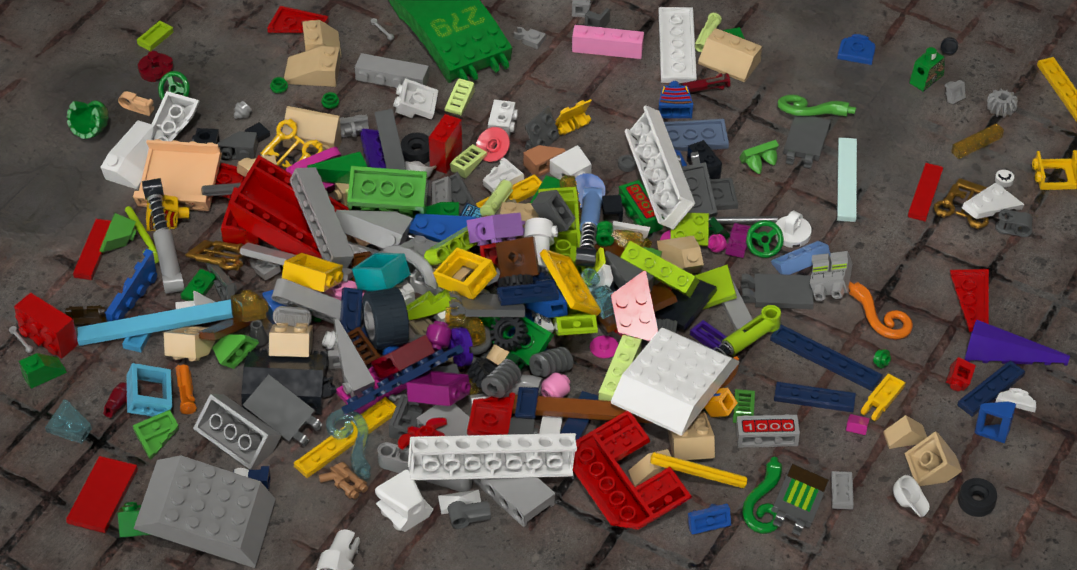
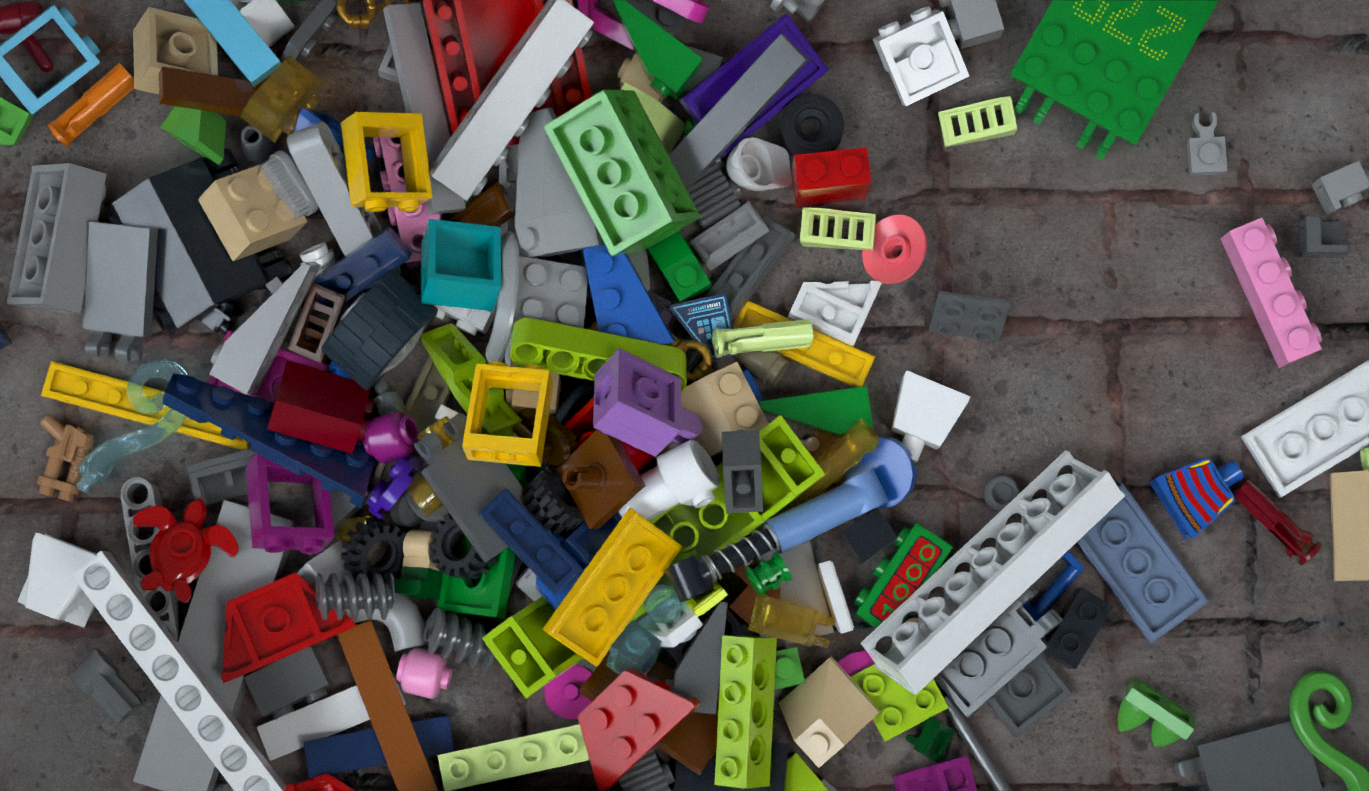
camera: 60 degrees right, 35 degrees up
white slope [438,490,481,514] -> none
white brick [488,100,518,138] -> none
dark blue tile [515,387,539,419] -> none
nougat slope [524,145,566,177] -> none
yellow hinge [555,99,592,135] -> none
dark pink plate [708,234,727,253] -> none

